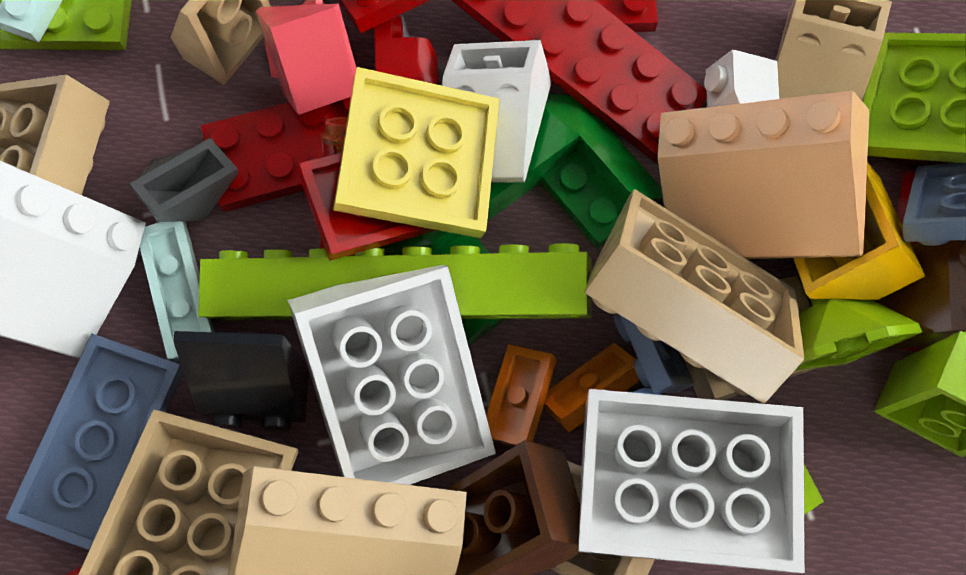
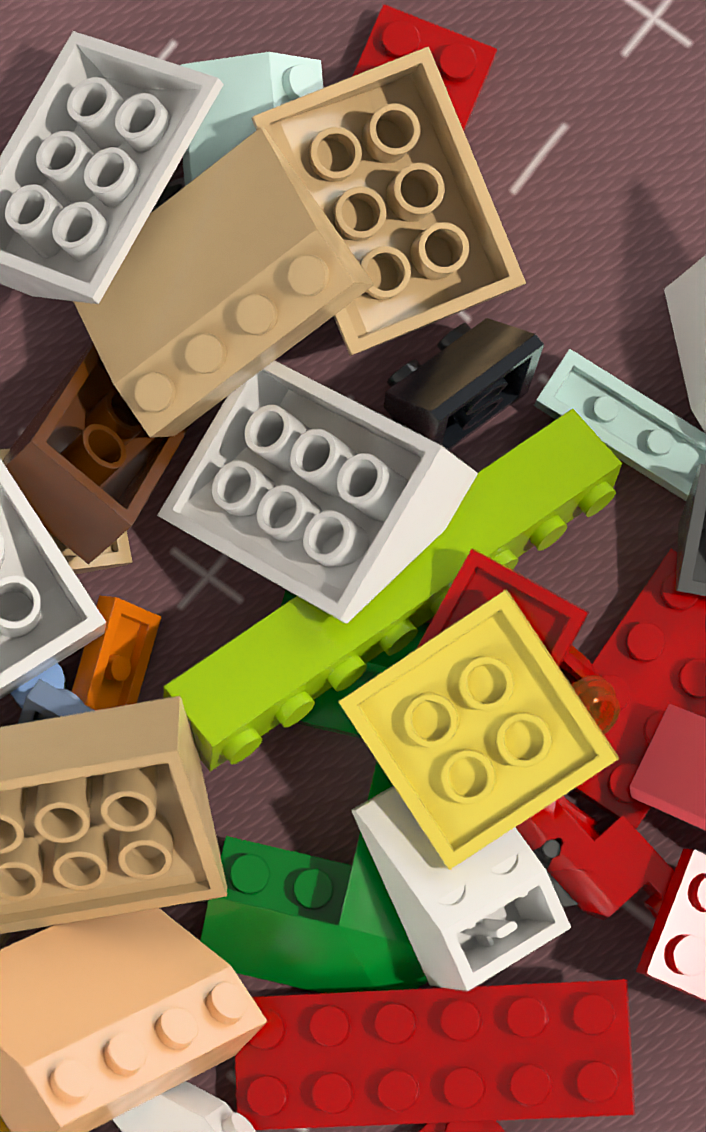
camera: 135 degrees right, 5 degrees up
sand blue plate [5,334,183,550] -> none
orange plate [486,344,557,447] -> none

